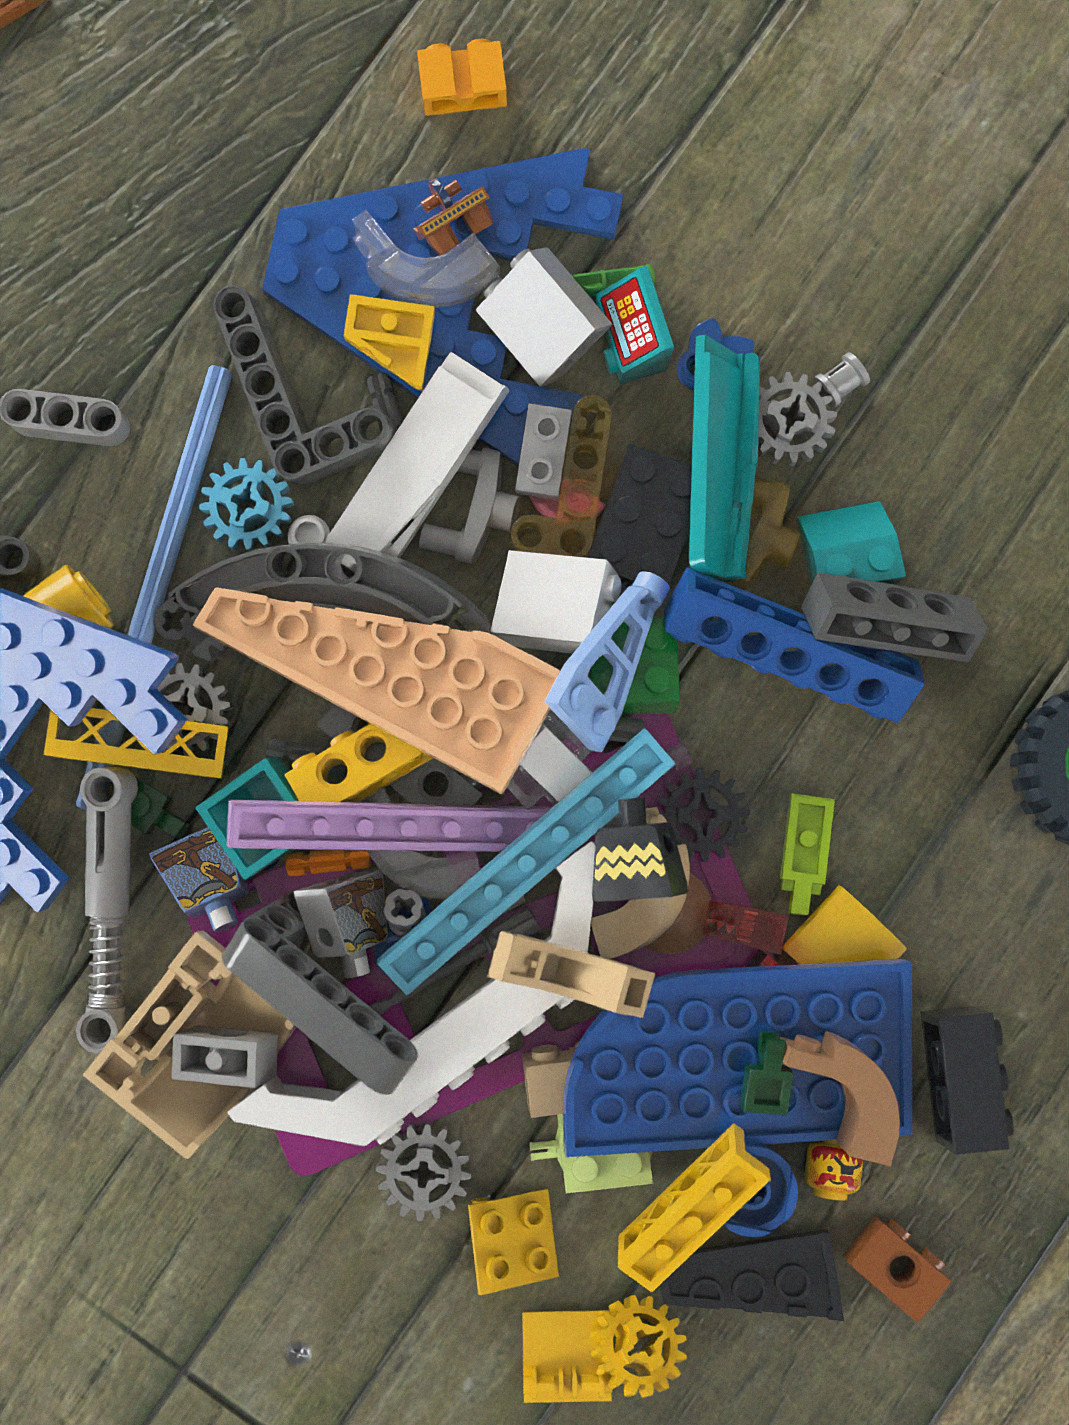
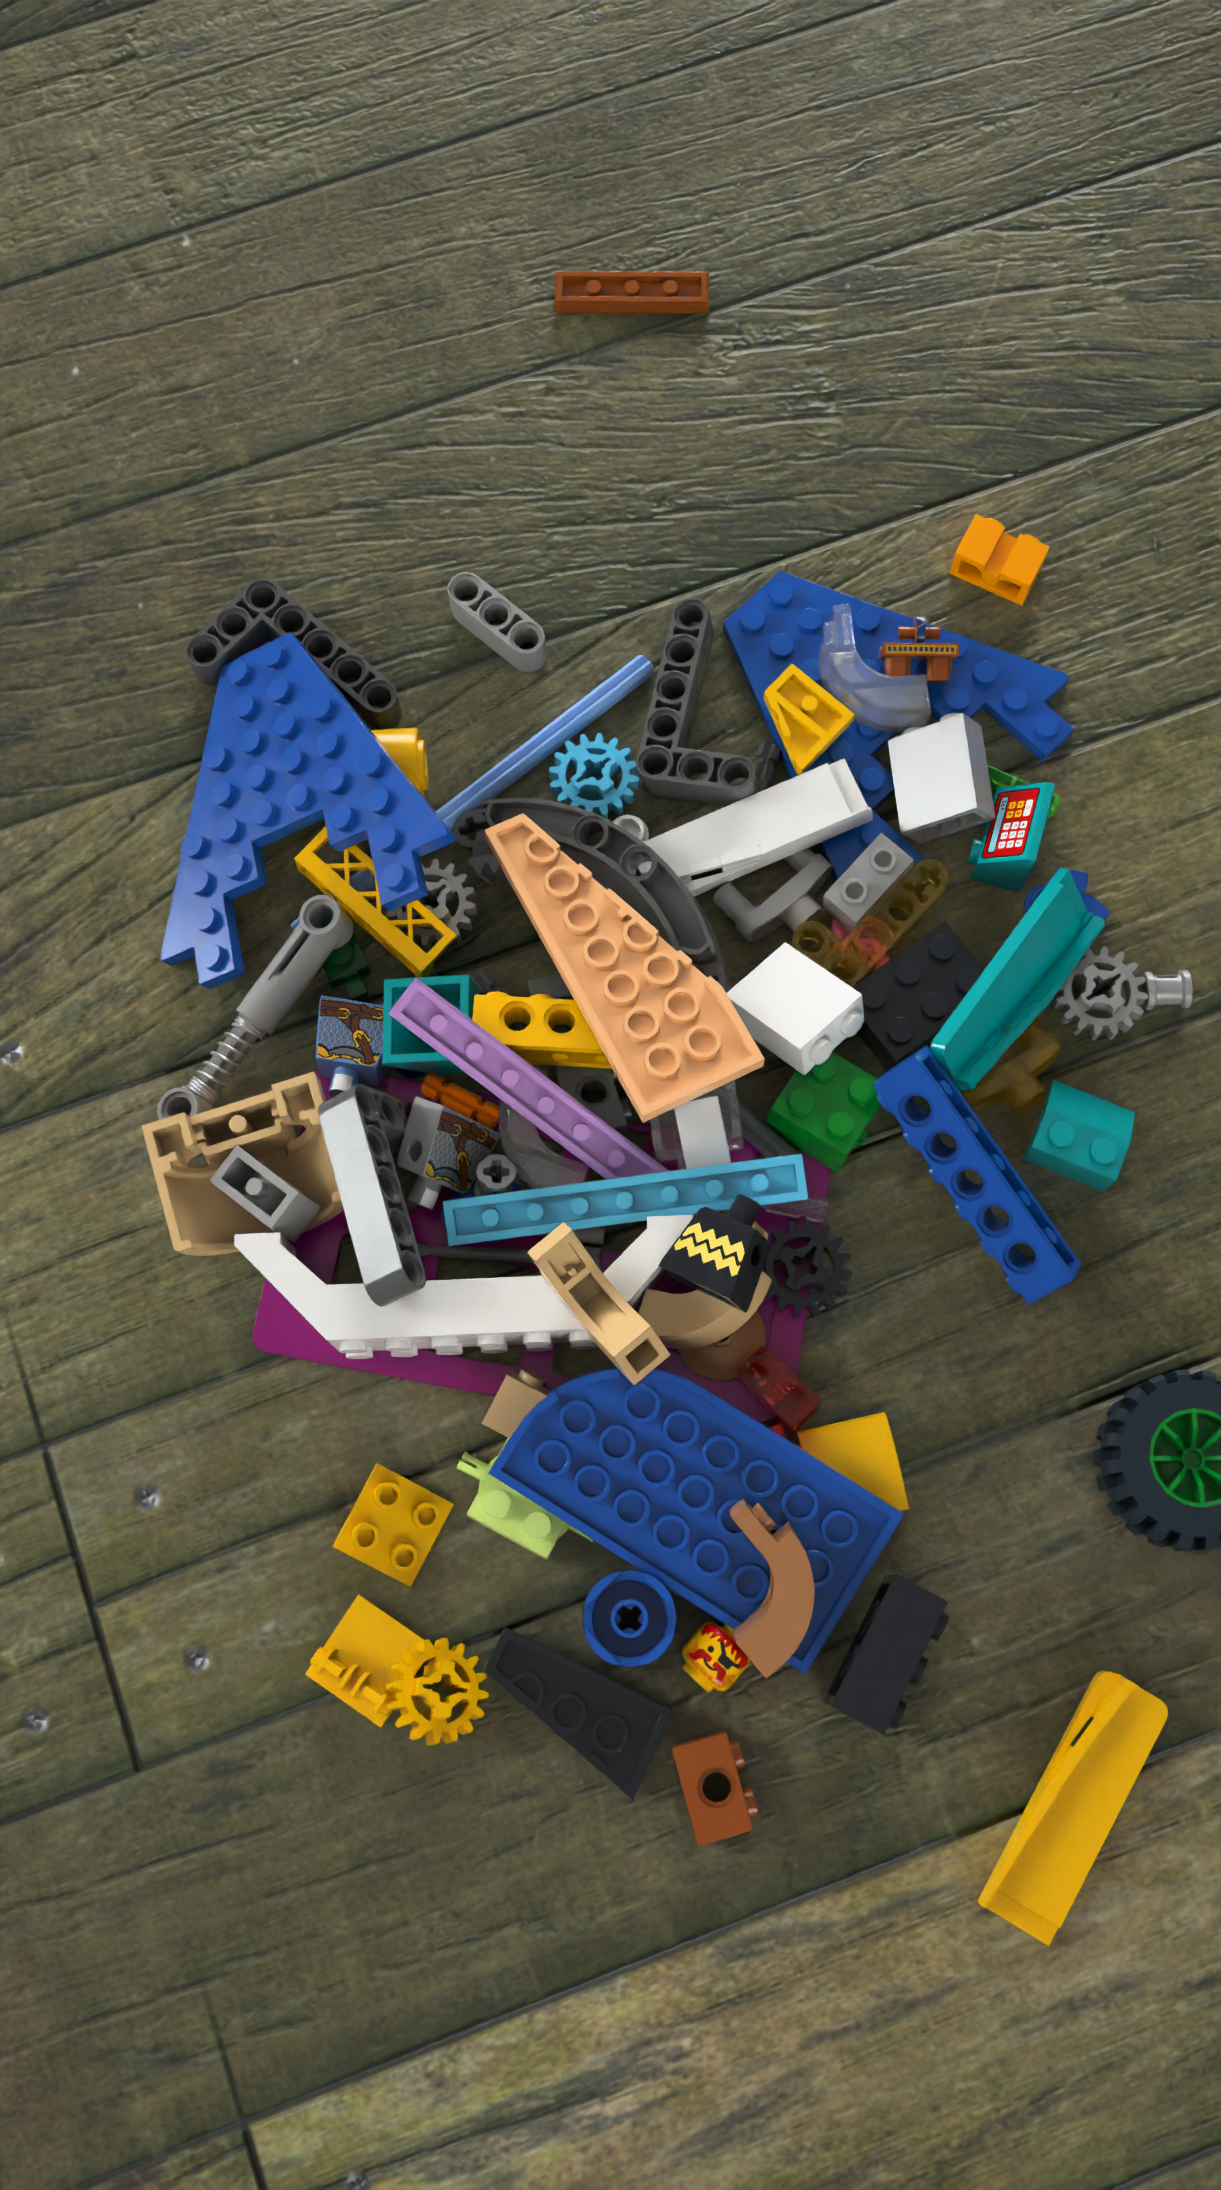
camera: 40 degrees right, 10 degrees down
light grey gear [376,1122,472,1221] -> none
light blue plate [544,571,670,752] -> none
yellow fence [618,1123,771,1292] -> none
dark green plate [740,1031,794,1115] -> none
lime hinge [780,793,835,916] -> none
dark grey brick [801,572,988,662] -> none

